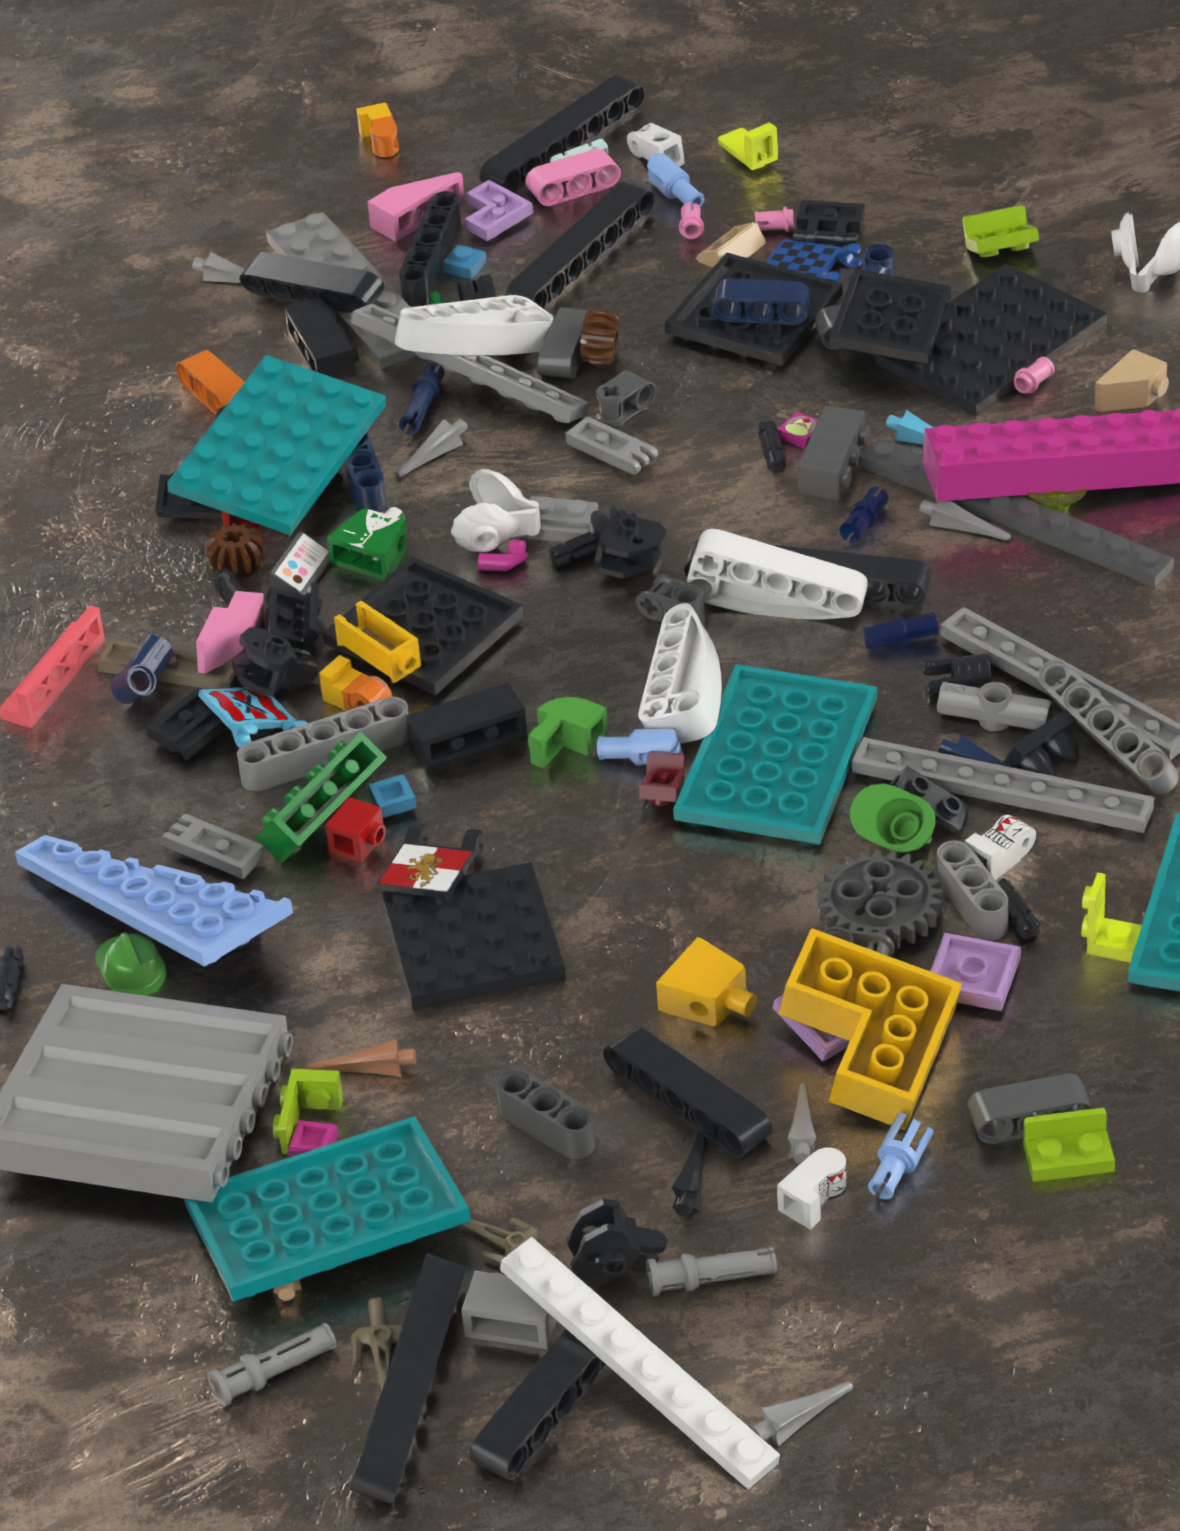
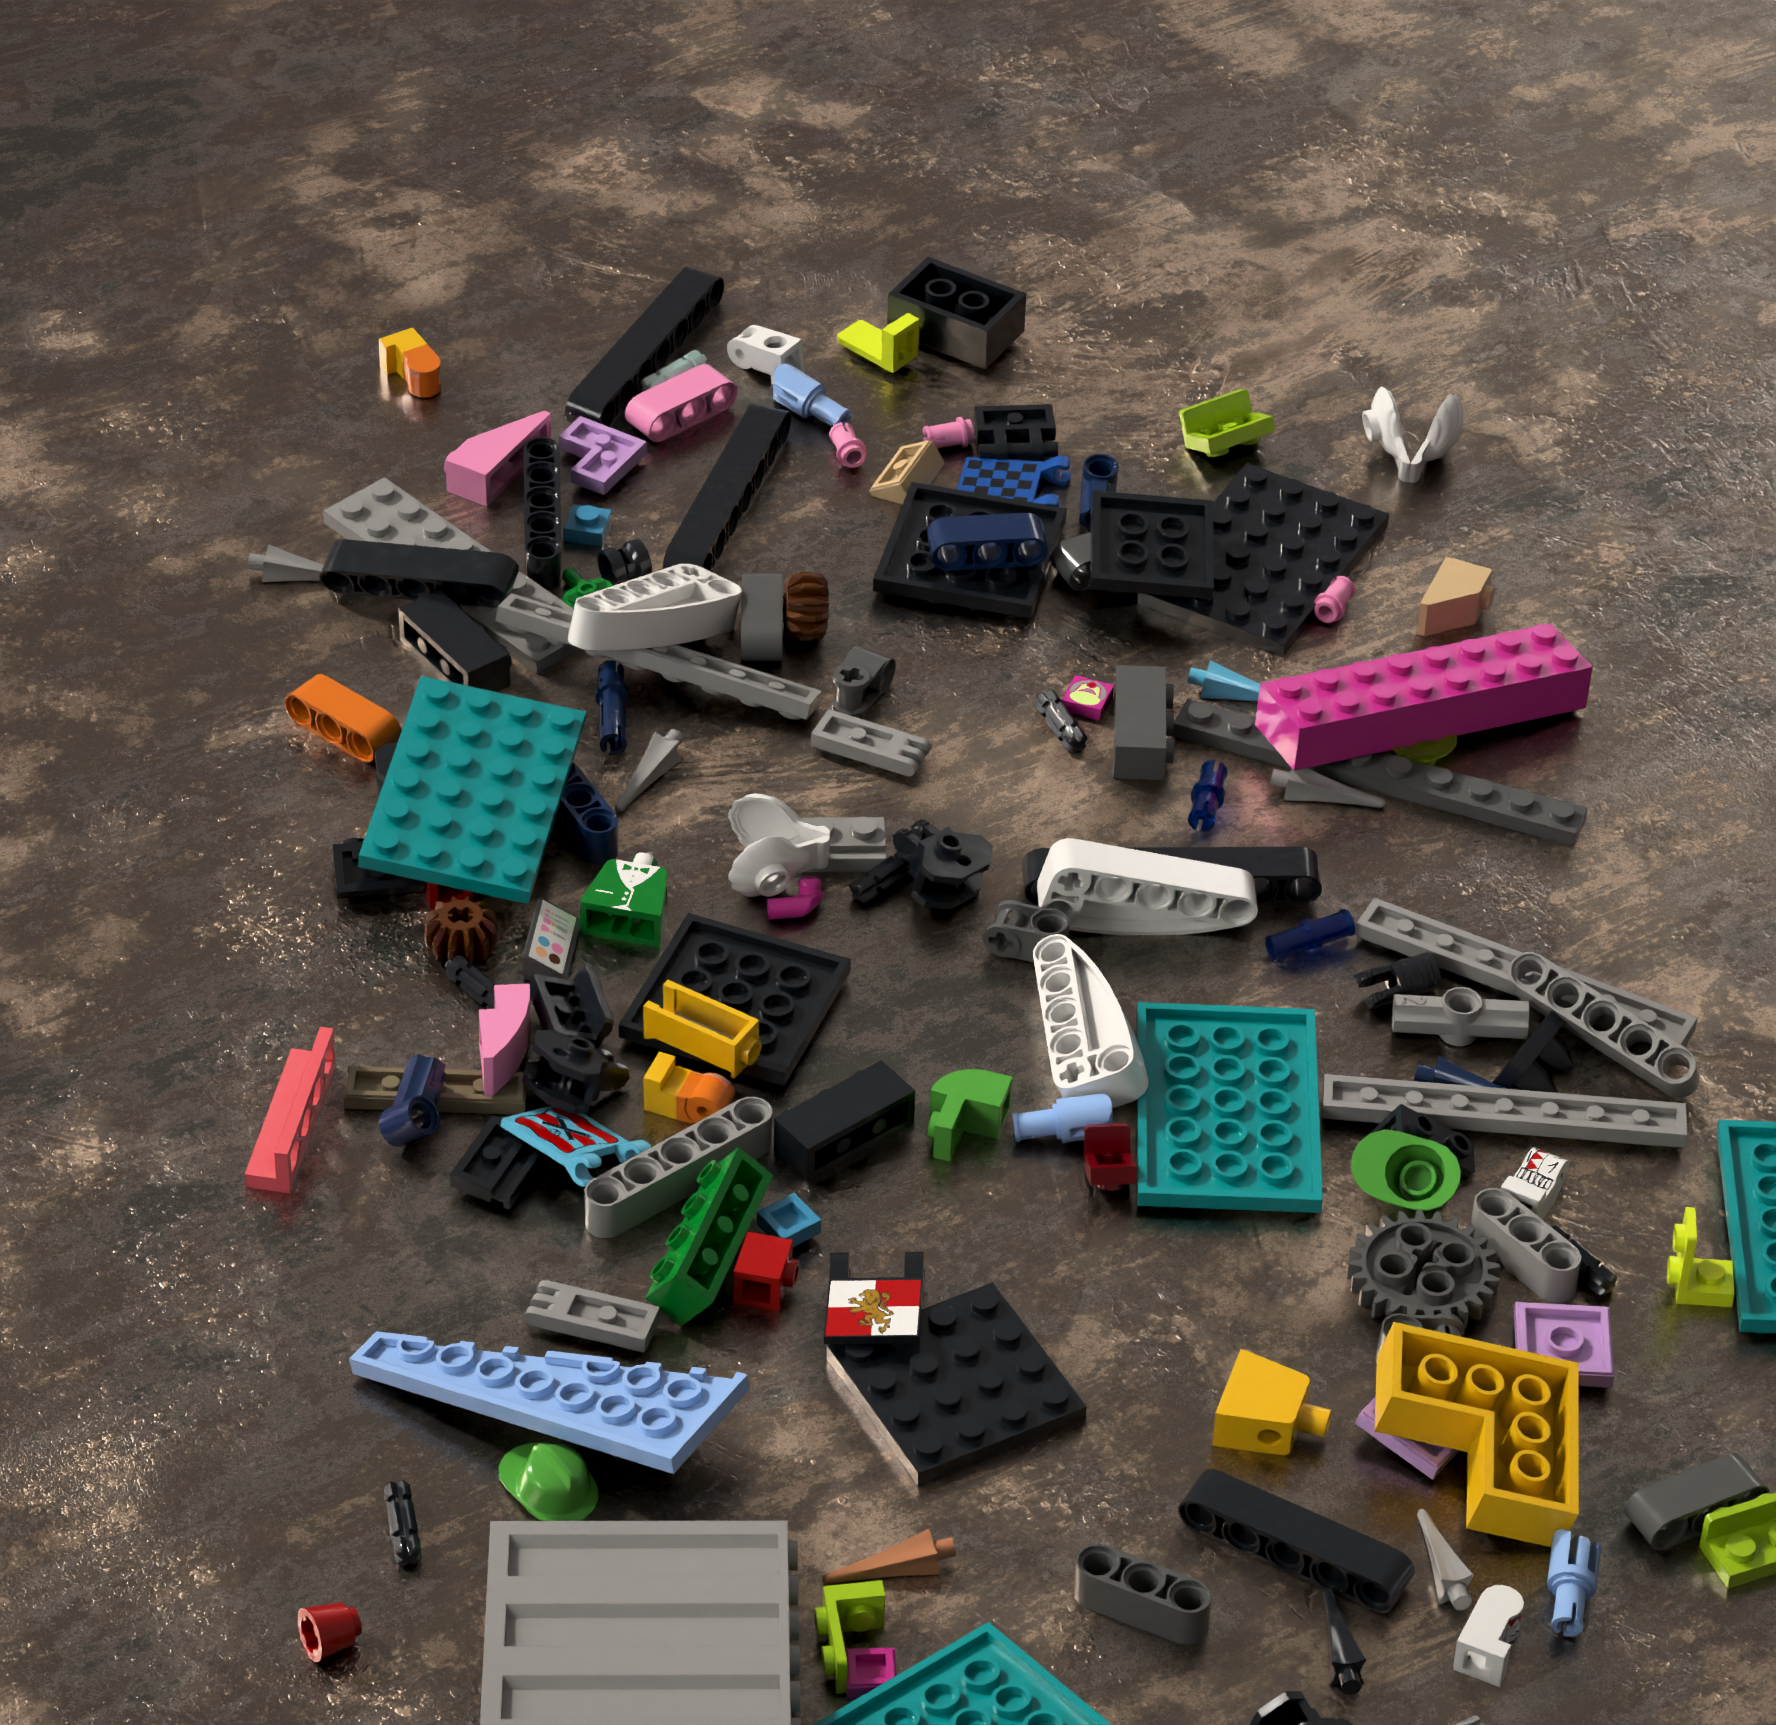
camera: 20 degrees left, 0 degrees up
none -> black brick [887,257,1026,369]

